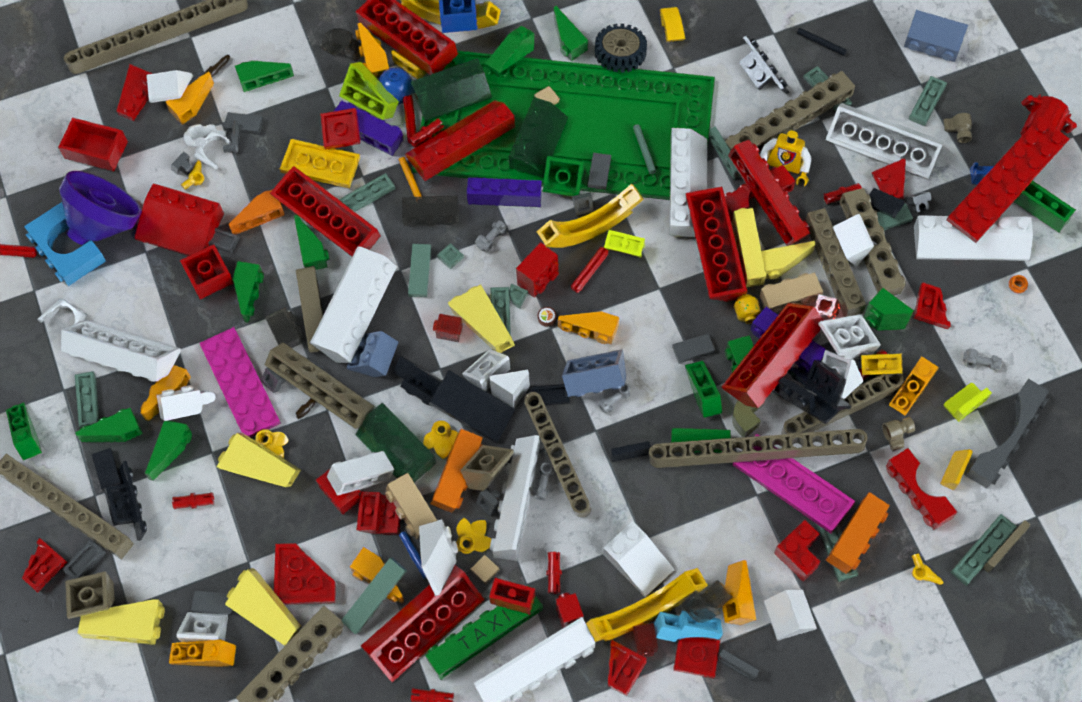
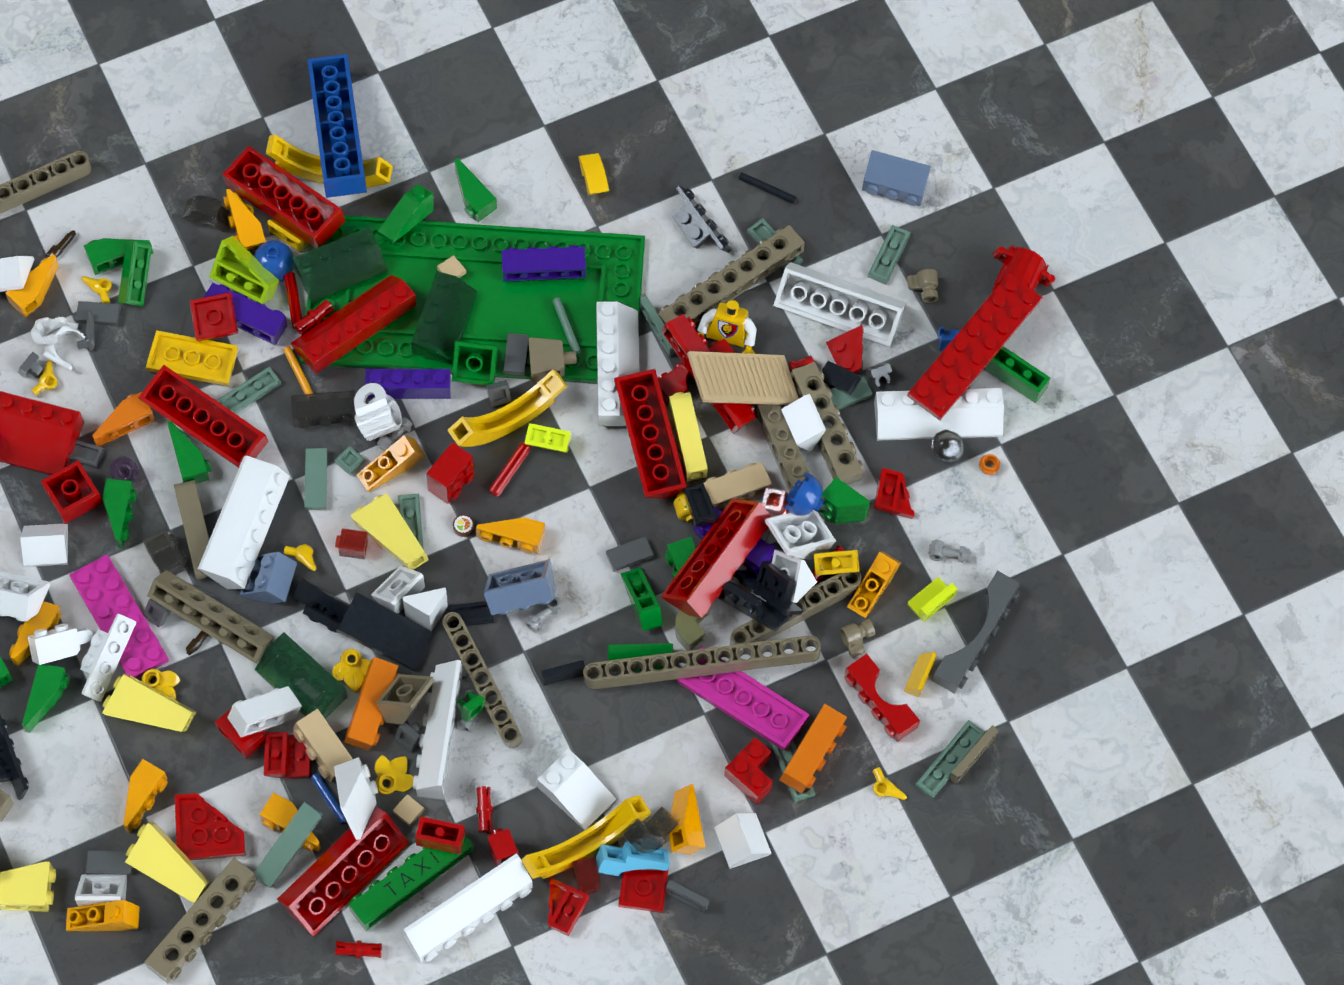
camera: 10 degrees left, 0 degrees up
red pin [172,492,215,510] -> none
sand green tile [510,283,528,309] -> none
black wheel [595,23,647,73] -> none
light yellow slope [761,241,815,279] -> none
none -> white slope [20,524,68,567]
none -> white bracket [80,614,136,702]
none -> yellow animal [81,276,112,303]
none -> clear purple cone [110,456,139,483]
none -> green slope [118,241,152,307]
none -> light orange slope [123,759,168,833]
none -> yellow animal [284,544,316,571]
none -> white piece [354,383,402,441]
none -> light orange slope [356,435,426,492]
none -> green tile [457,692,486,722]
none -> dark purple brick [502,245,586,282]
none -> dark tan torso [529,338,577,383]
none -> black tile [683,484,717,527]
none -> tan window [687,351,799,405]
none -> blue cylinder [783,472,824,516]
none -> clear smoke hair [931,429,965,463]

